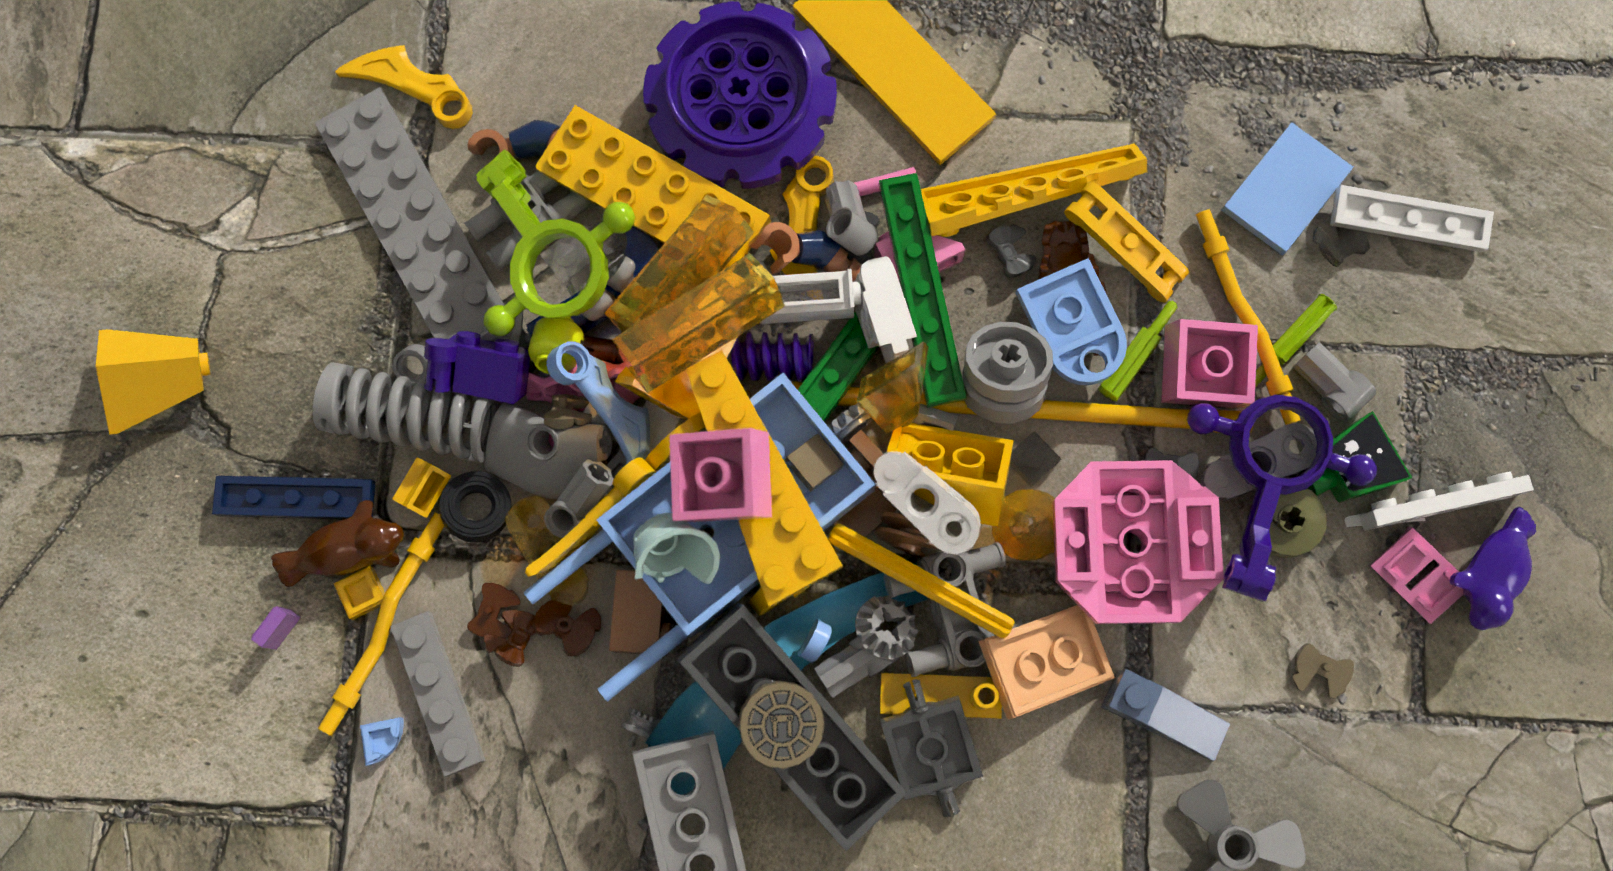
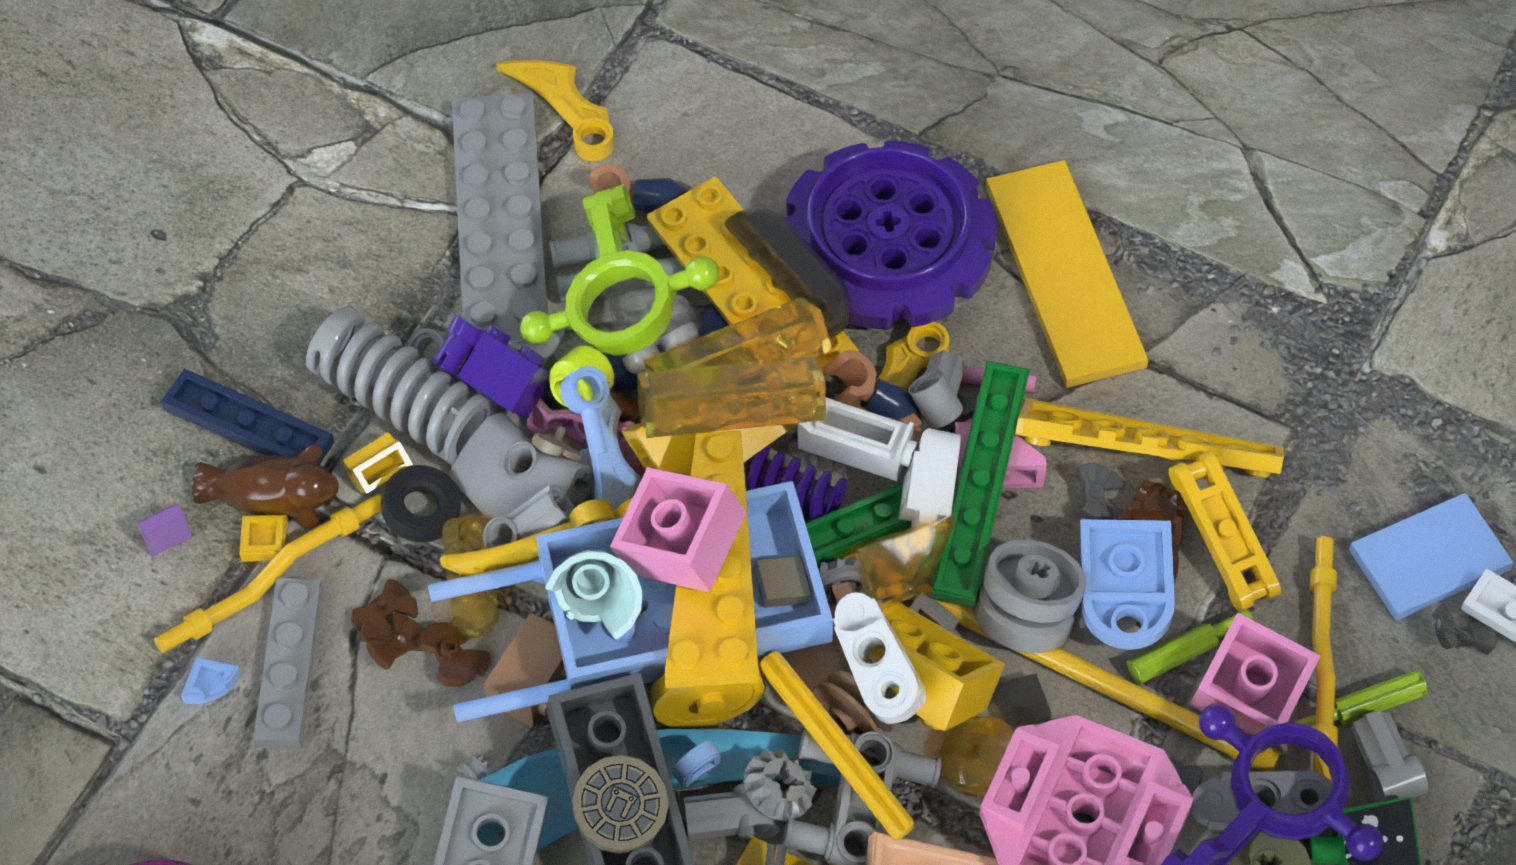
camera: 20 degrees right, 20 degrees down
yellow slope [96,329,211,435] -> none
none -> clear smoke brick [725,208,852,340]

